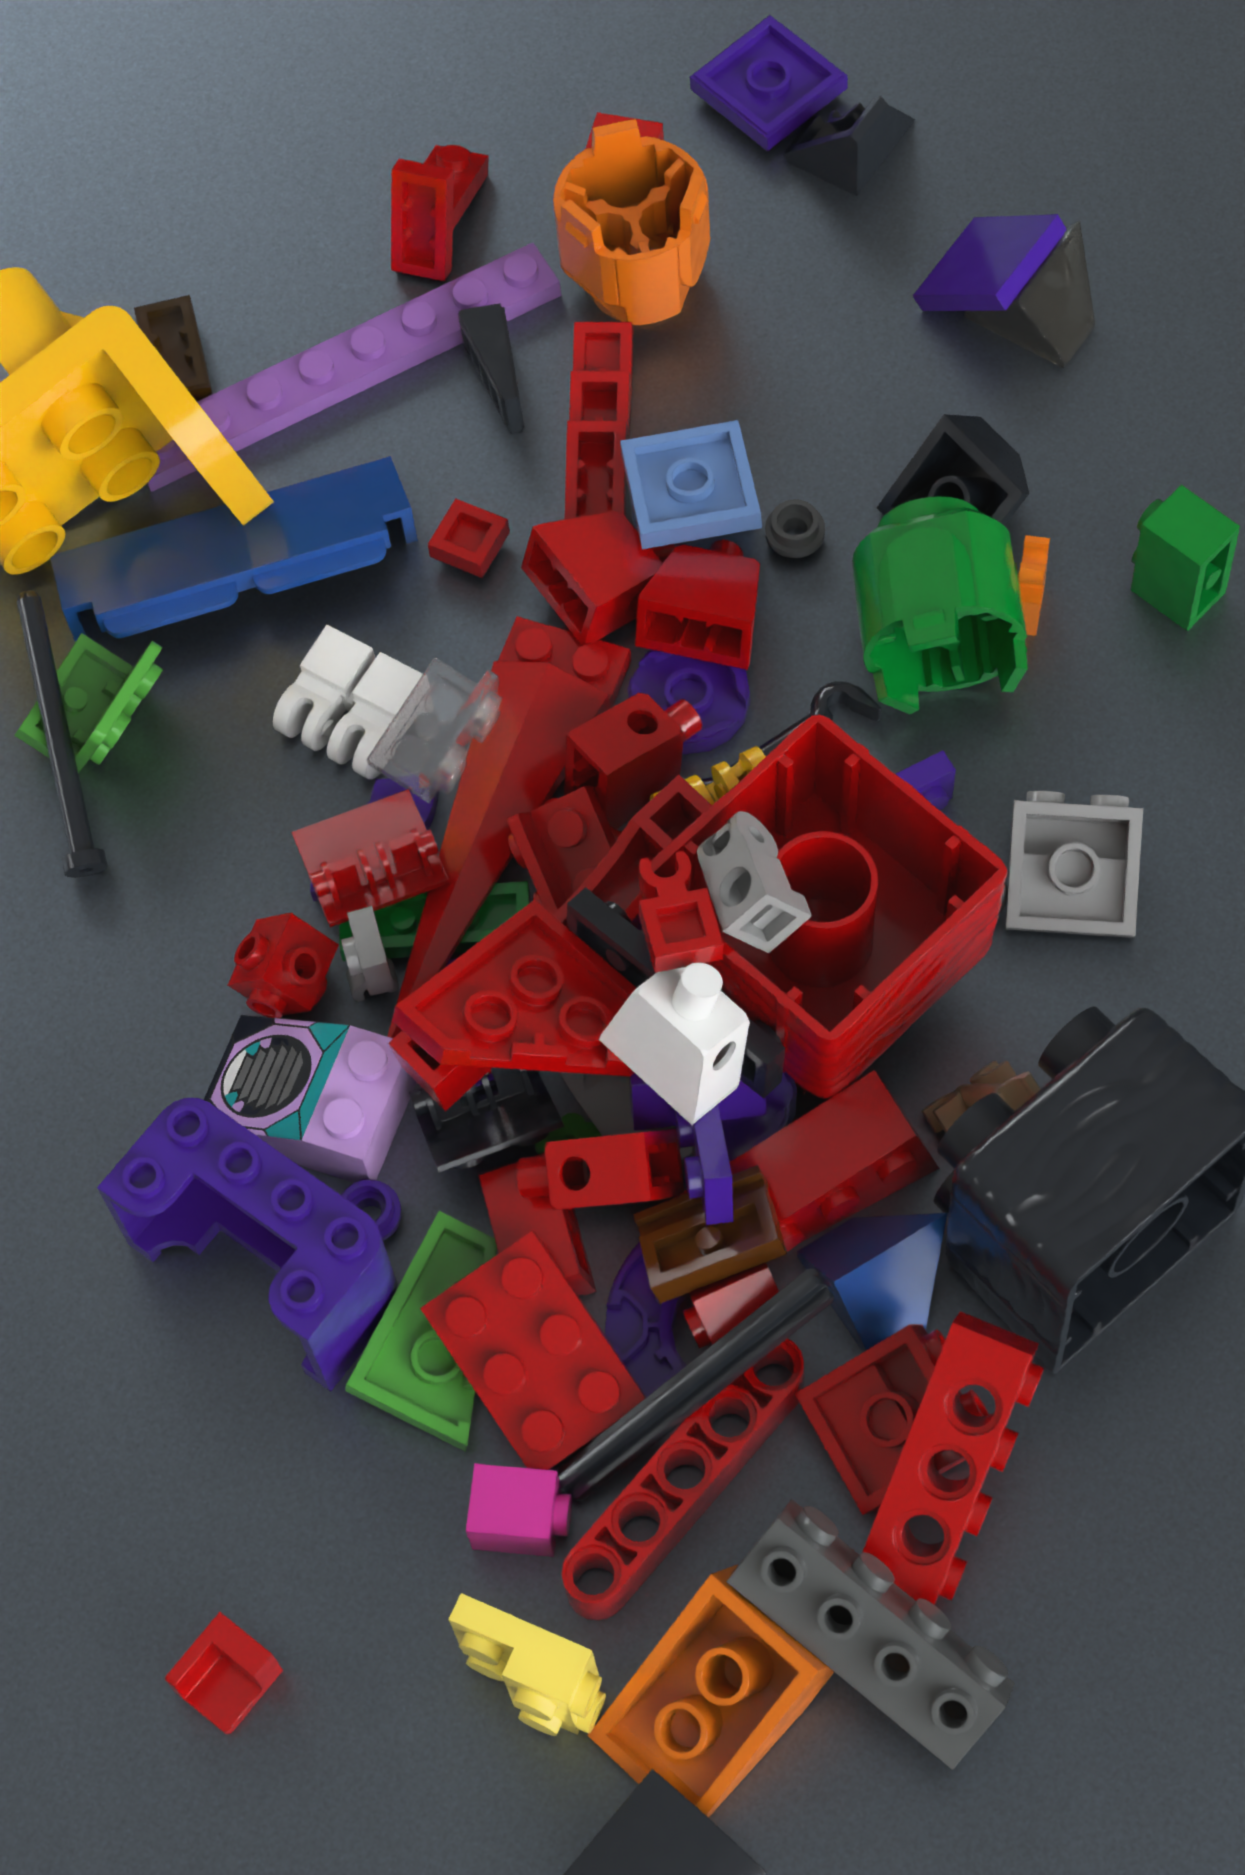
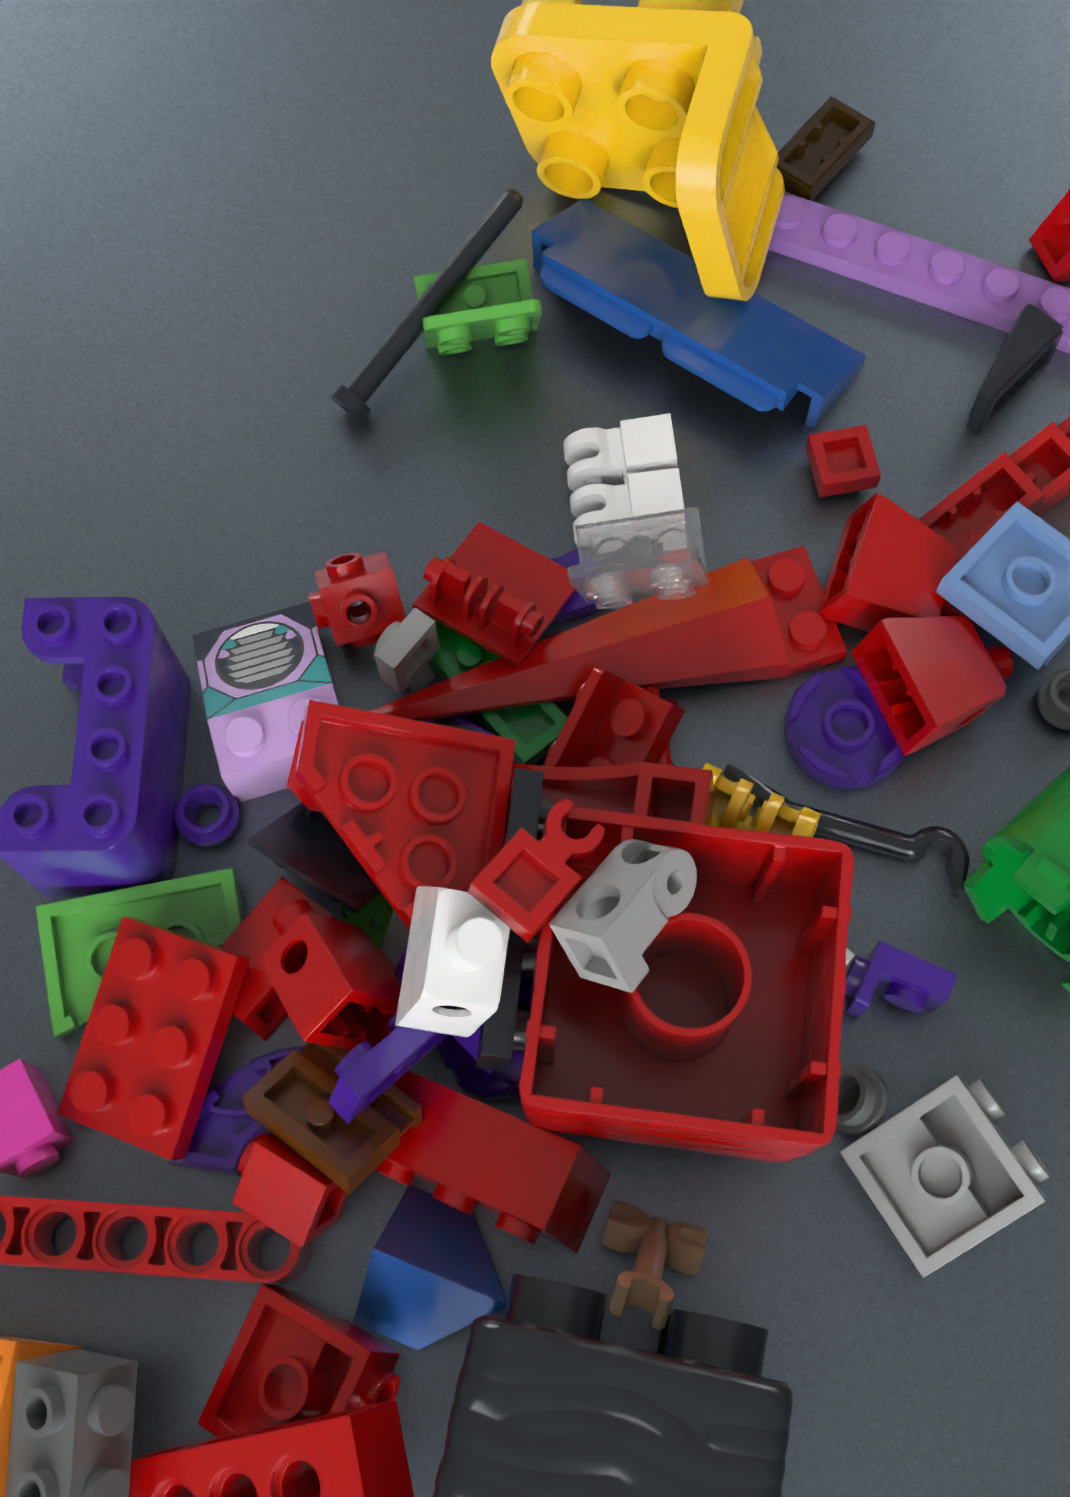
camera: 50 degrees right, 5 degrees up
black axle [557,1268,835,1501] -> none
red torso [564,693,702,829] -> none

